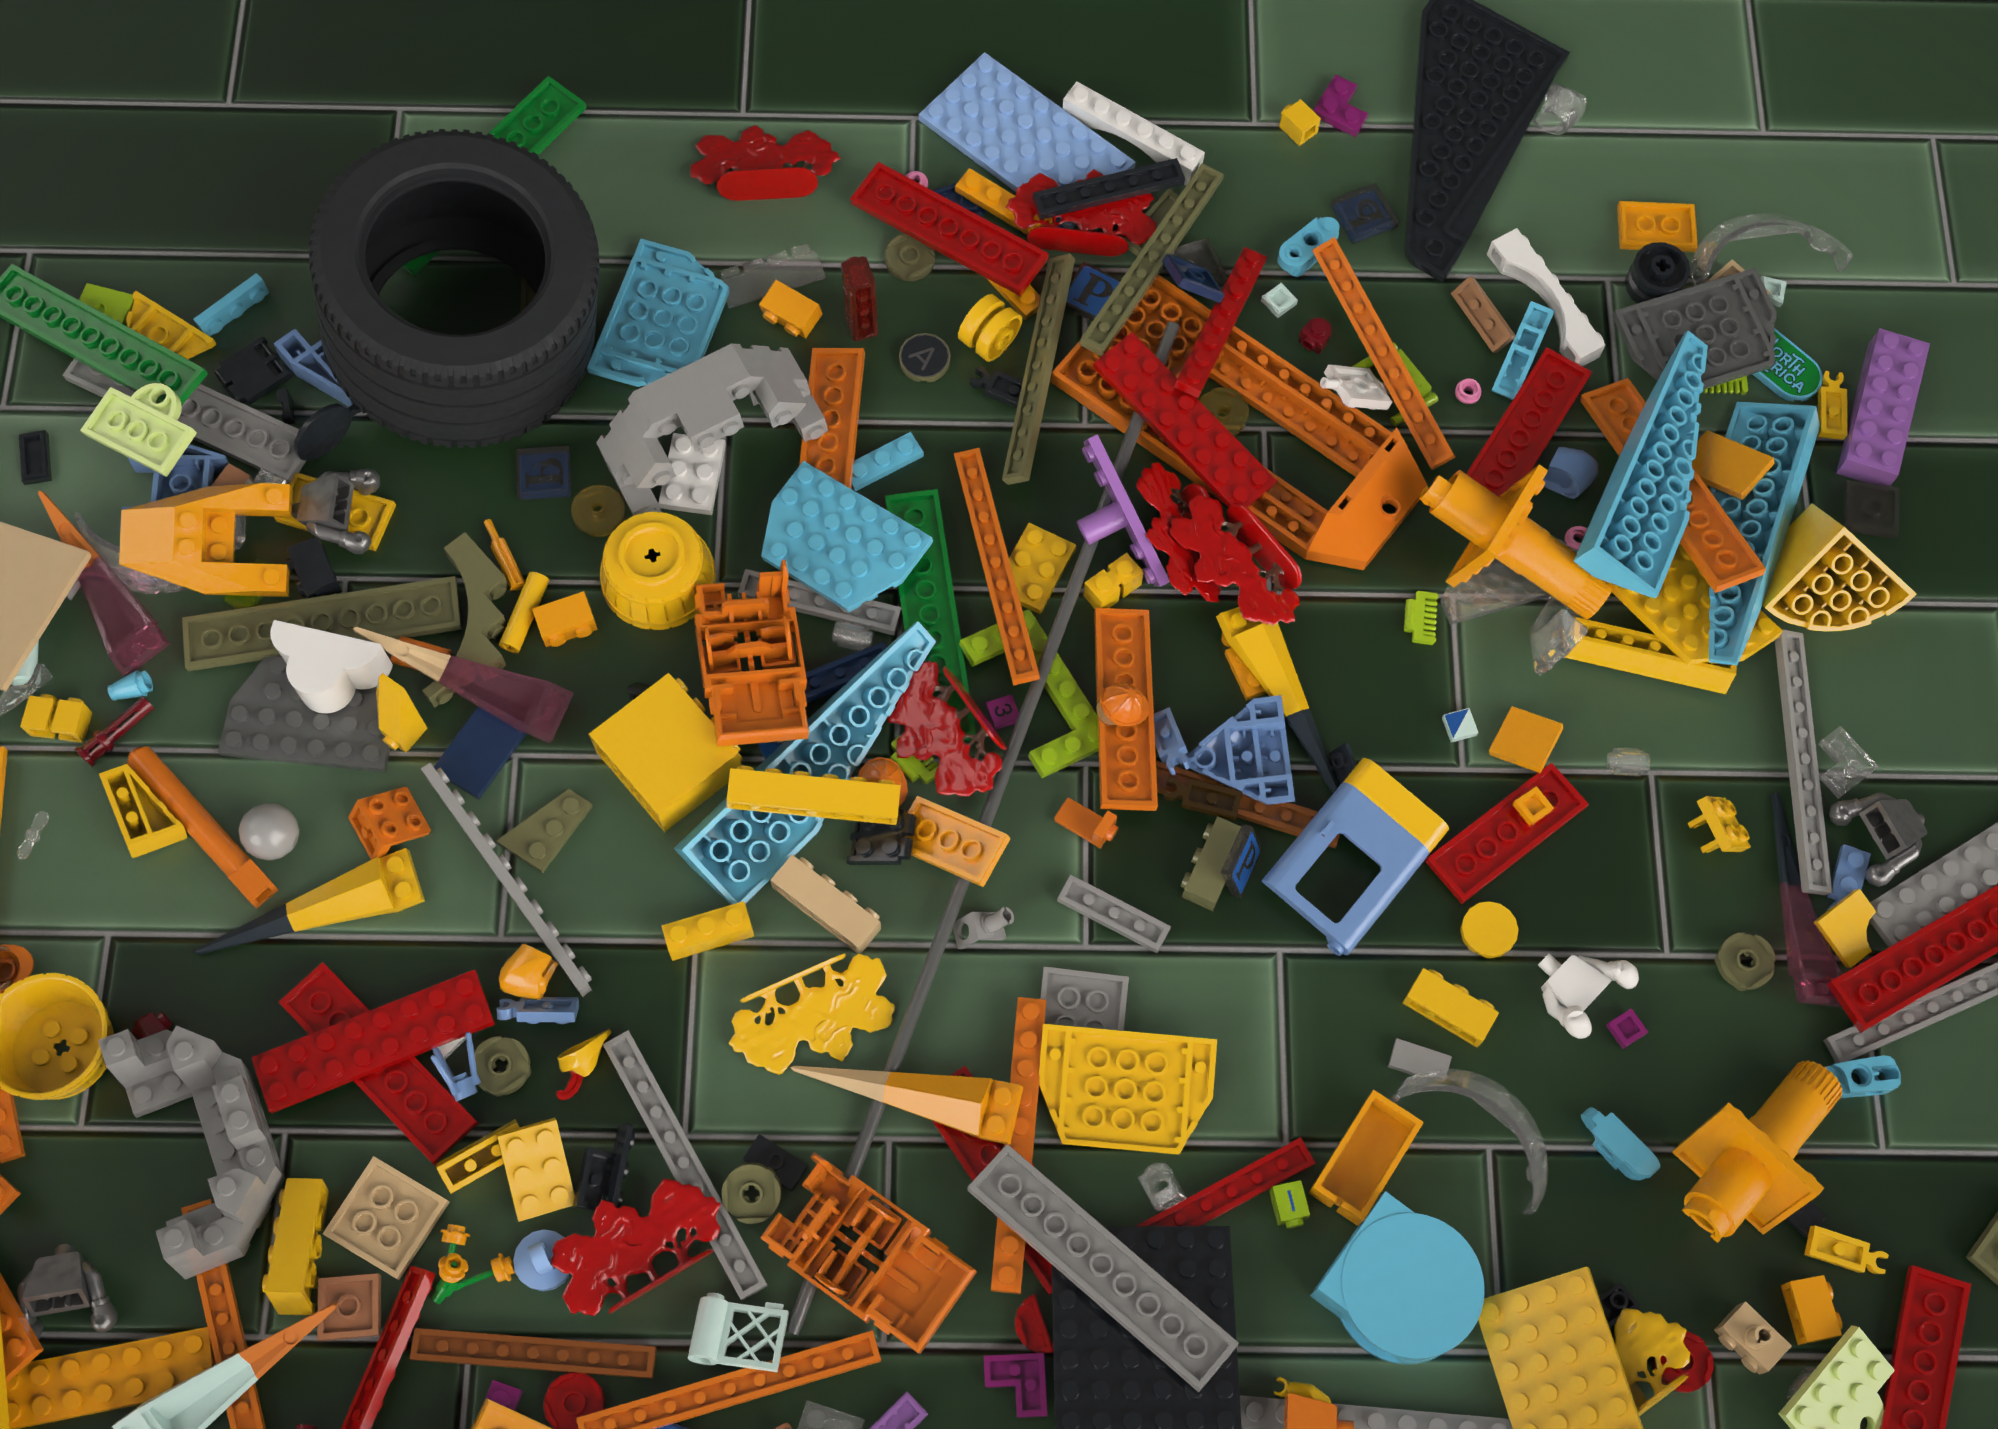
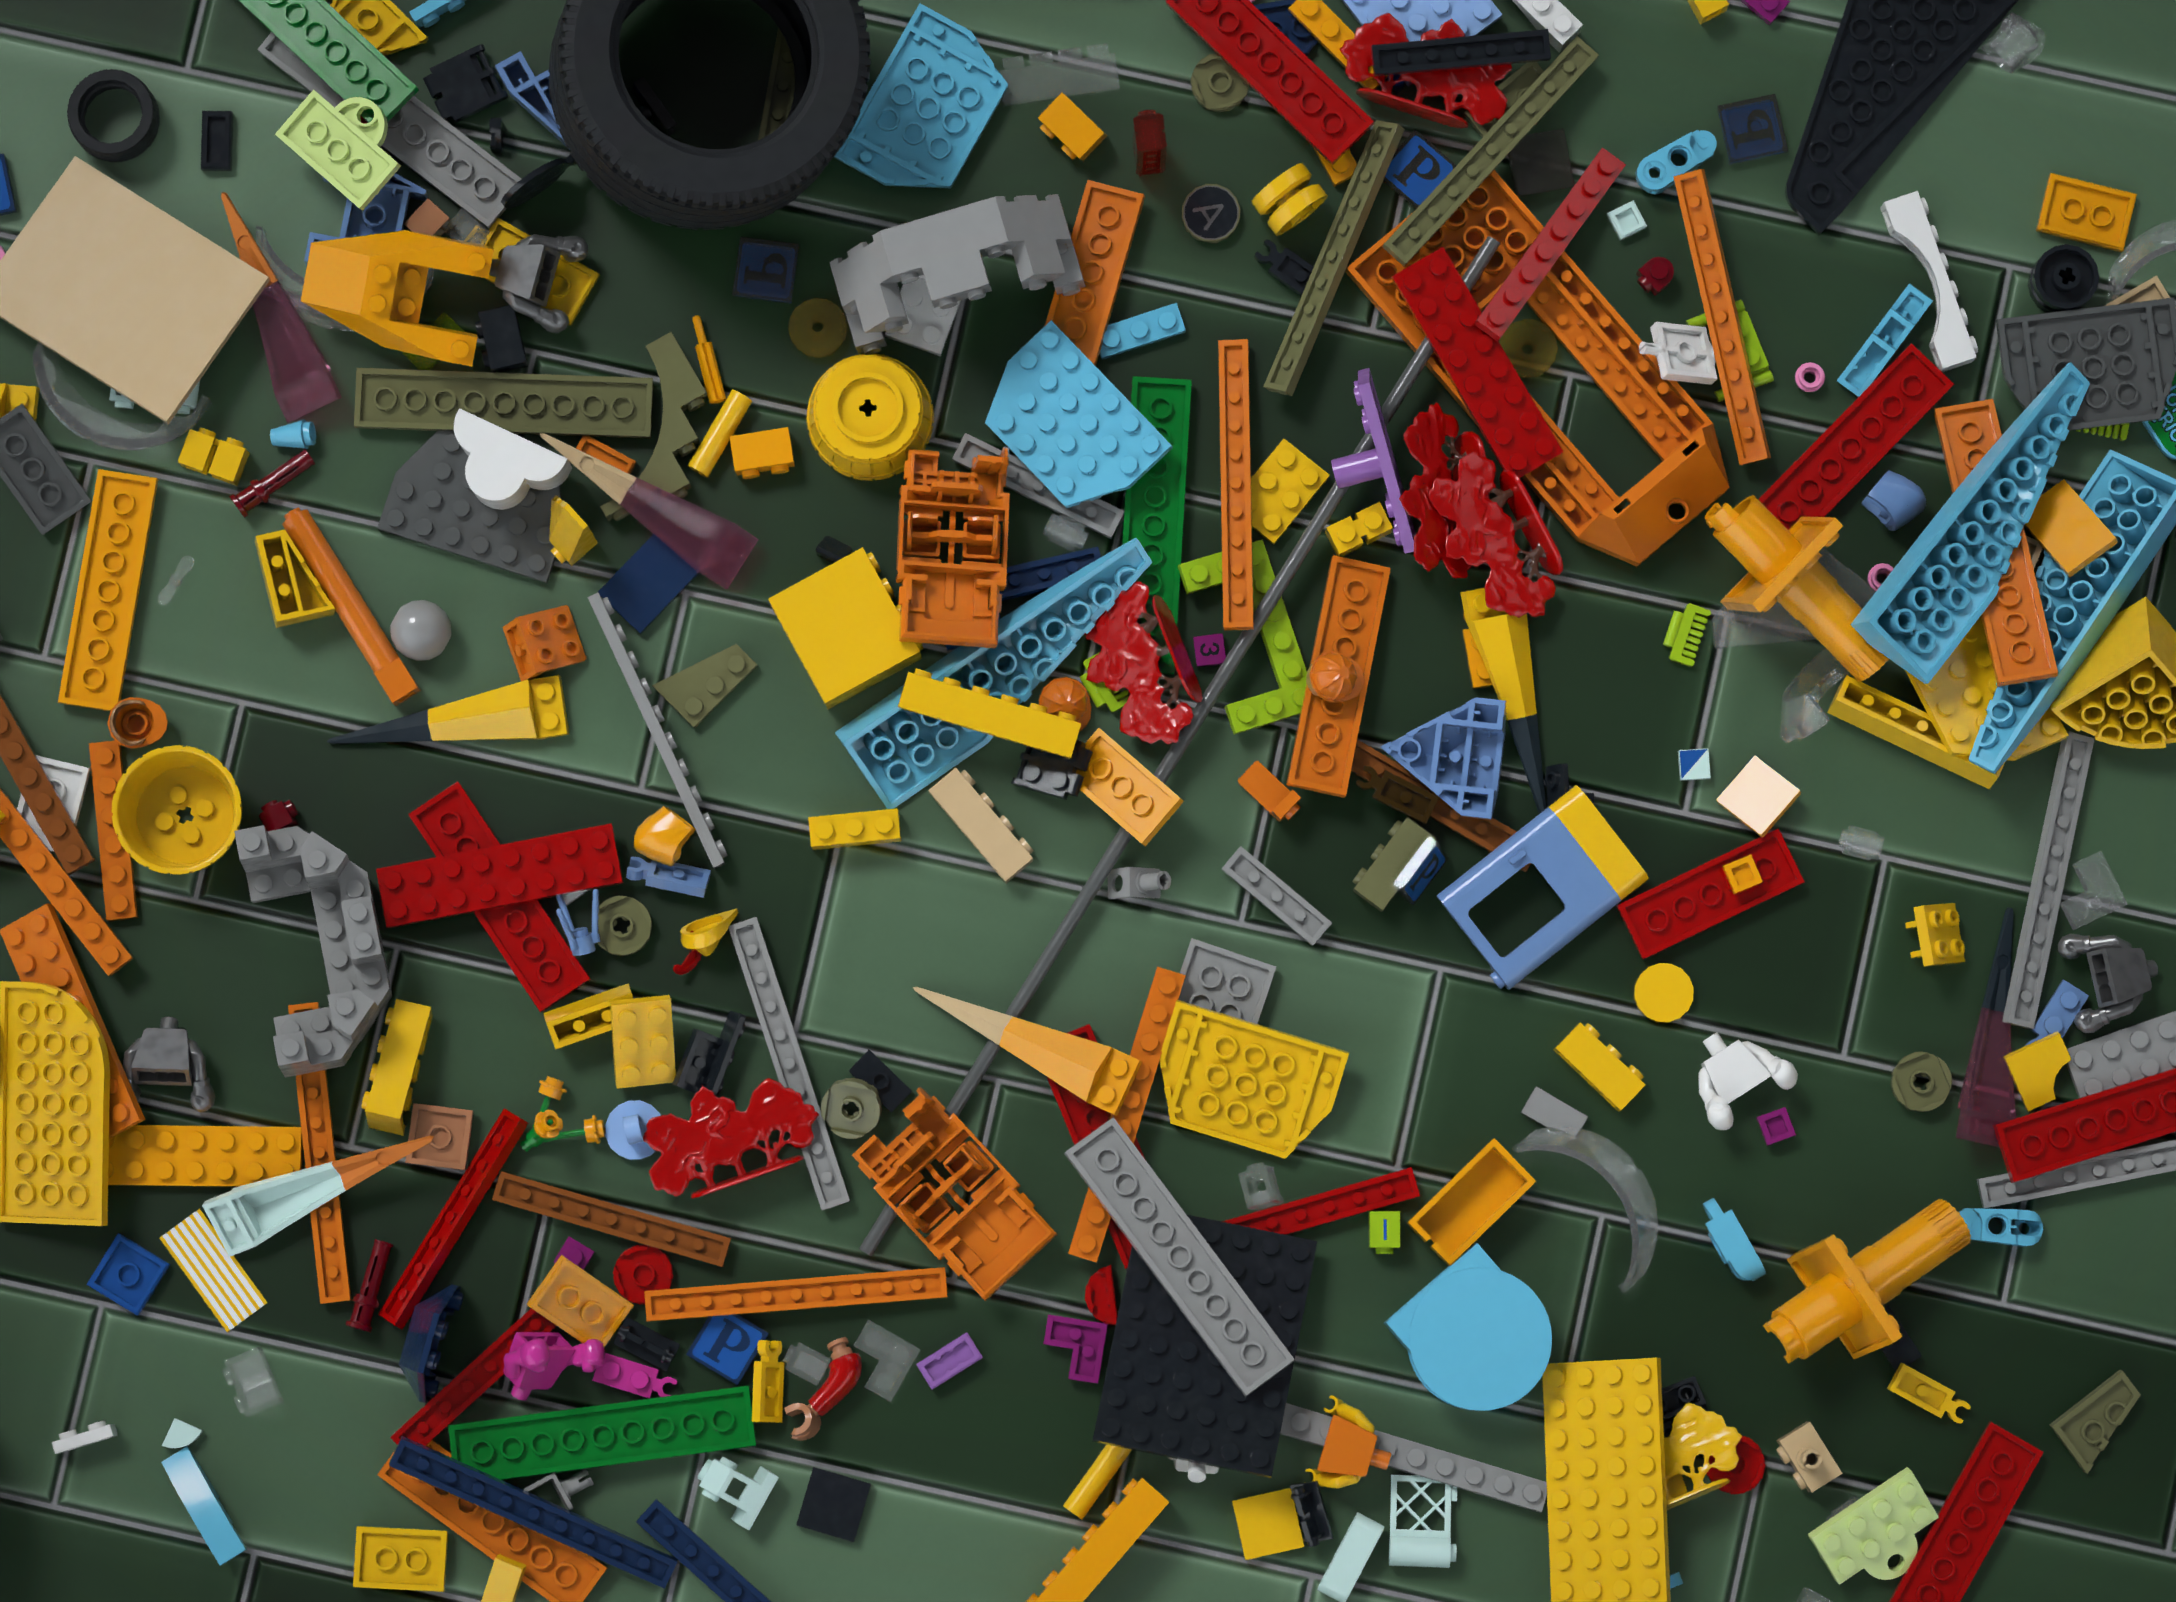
camera: 15 degrees right, 15 degrees up
tan plate [323,1156,450,1280] -> none
light aqua piece [688,1293,789,1372] -> none
yellow plant [729,953,895,1075] -> none
medium blue plate [1154,707,1189,775] -> none
dark blue tile [1162,254,1225,303] -> none
medium nougat plate [1451,276,1516,353] -> none
light orange brick [1781,1275,1842,1345] -> none

